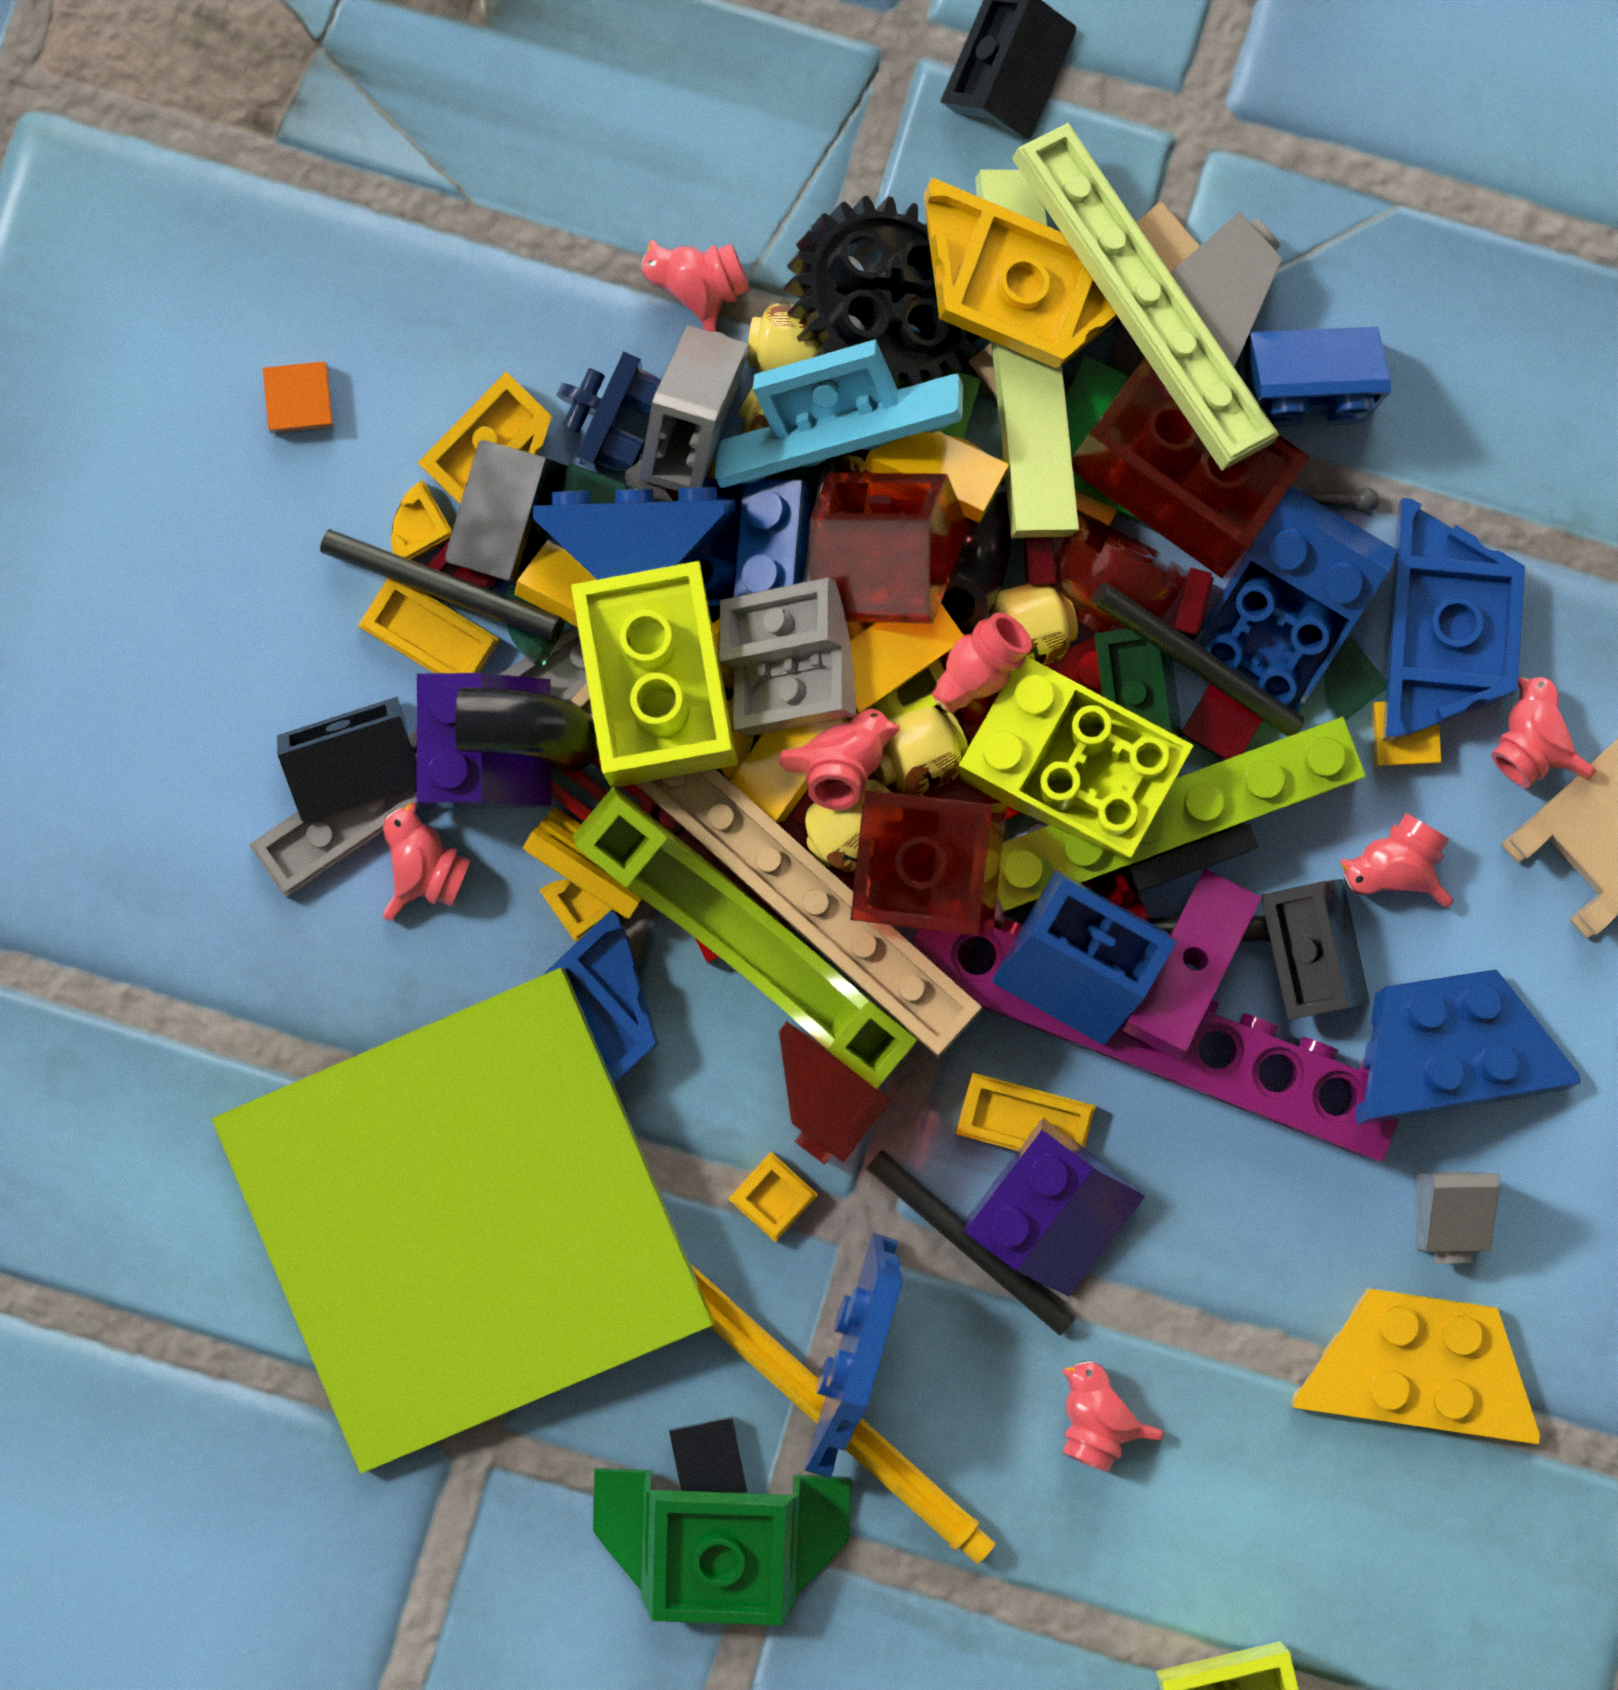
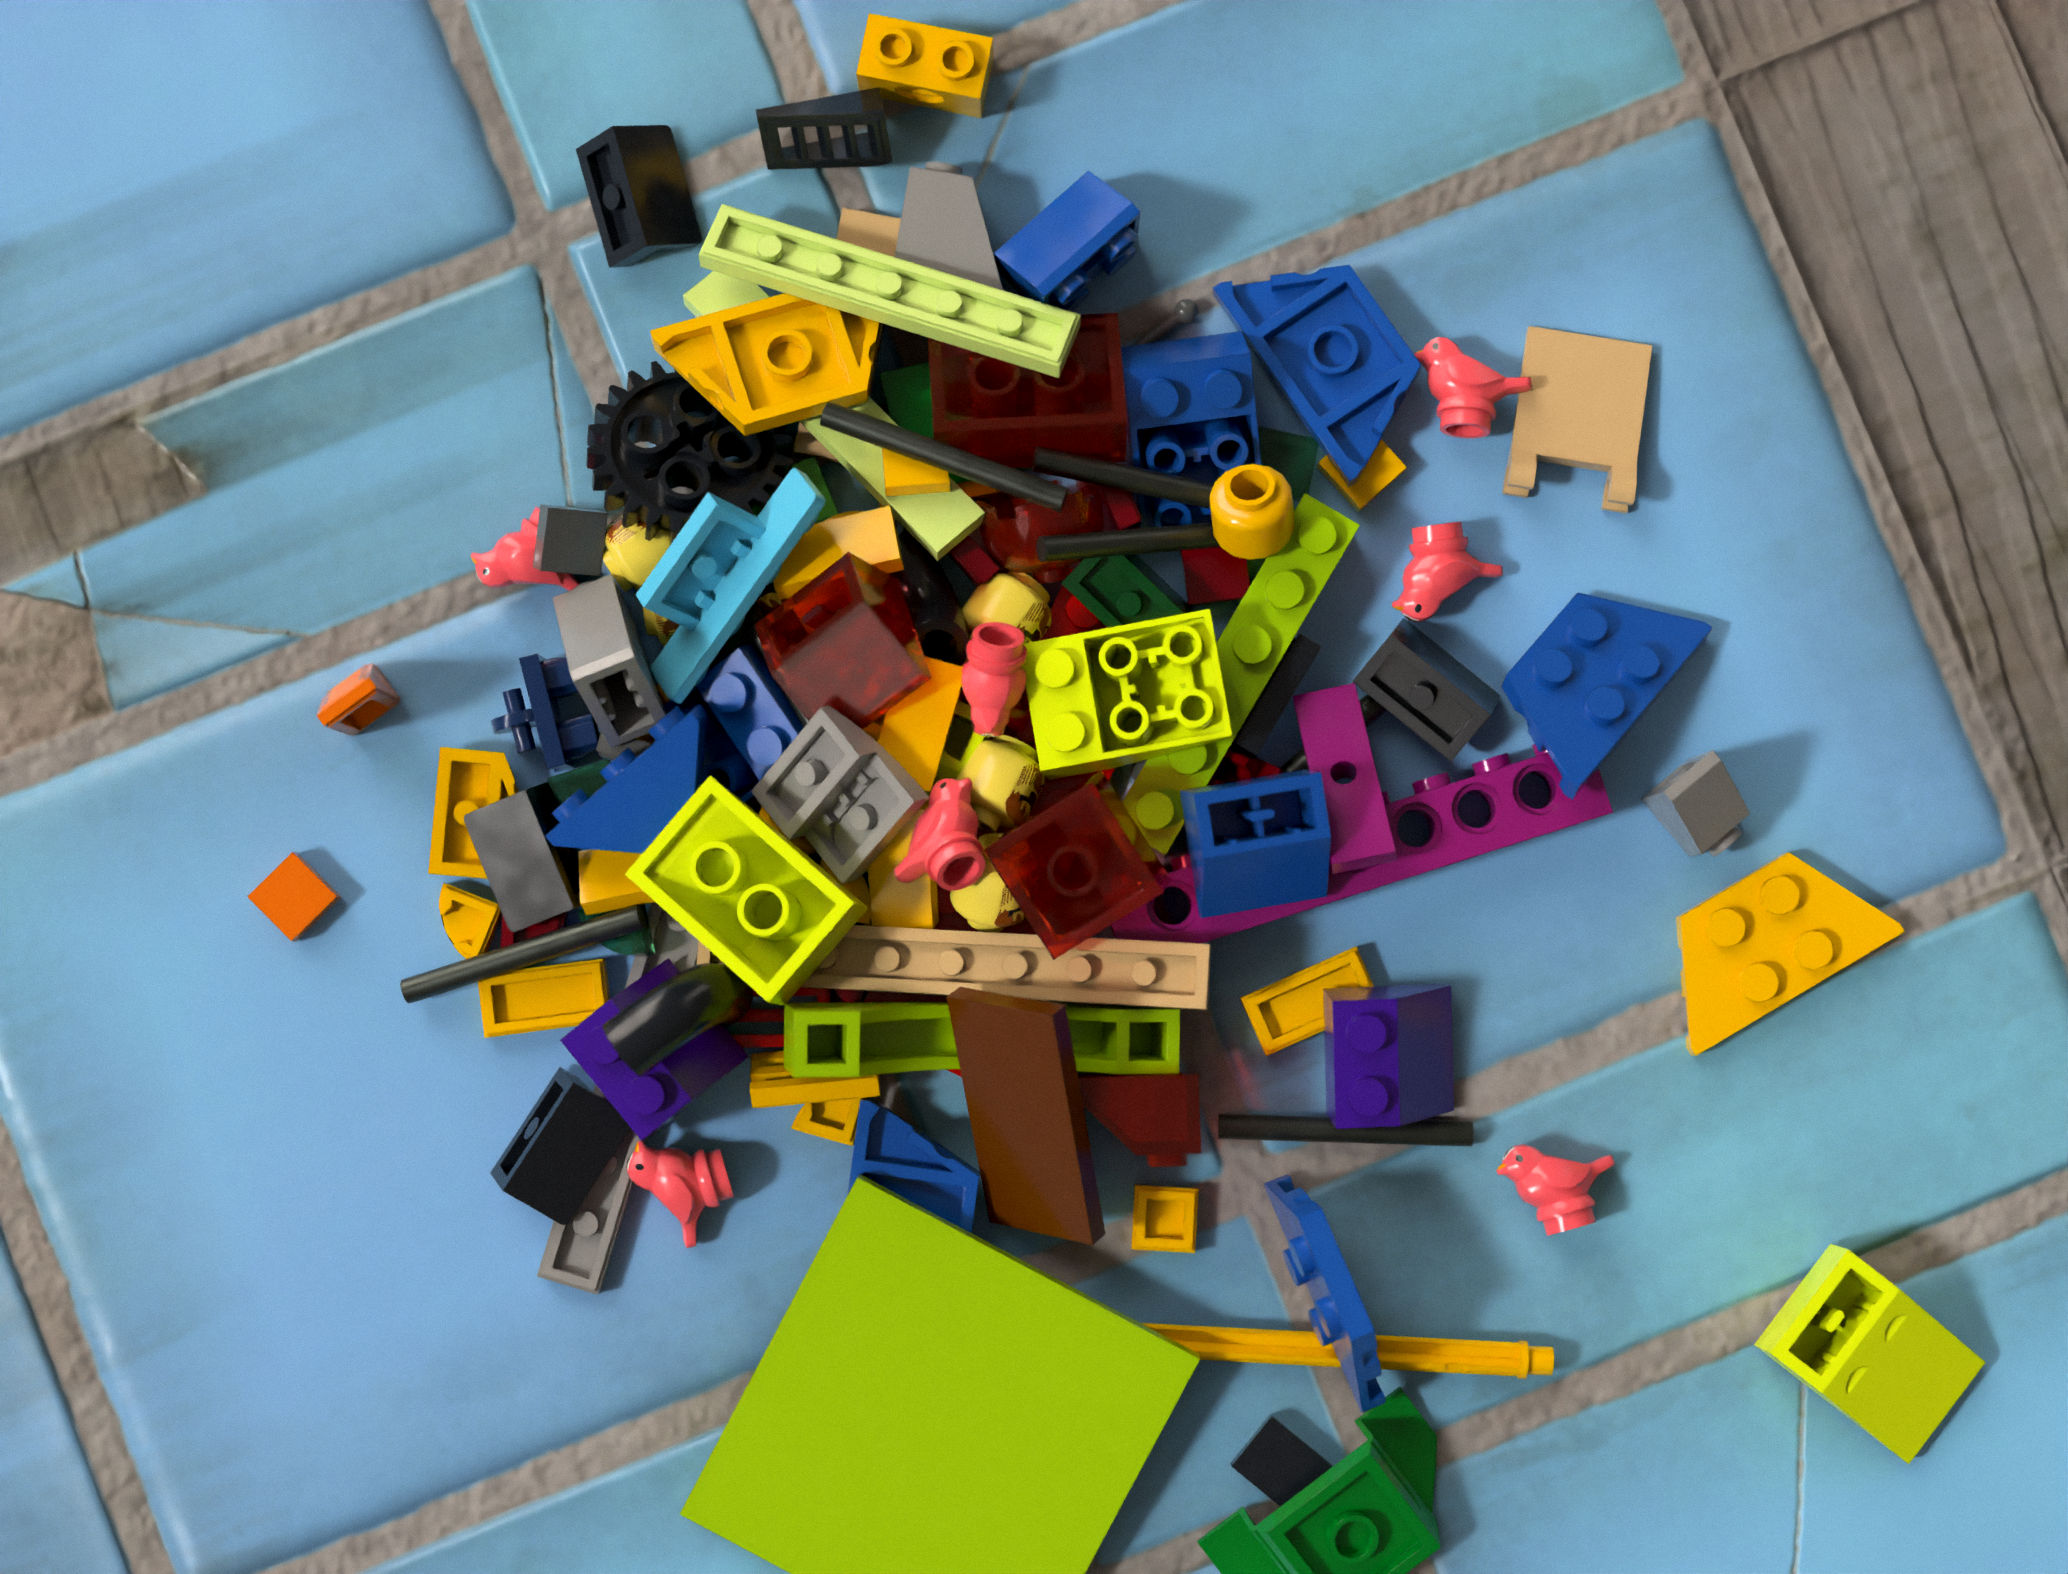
camera: 35 degrees left, 0 degrees up
none -> orange slope [316,663,401,736]
none -> dark grey tile [533,504,608,576]
none -> black slope [756,87,893,170]
none -> pearl dark grey bar [820,401,1069,513]
none -> yellow brick [856,13,994,118]
none -> yellow tile [882,448,950,497]
none -> reddish brown tile [947,987,1106,1245]
none -> pearl dark grey bar [1032,446,1214,509]
none -> yellow head [1209,464,1295,560]

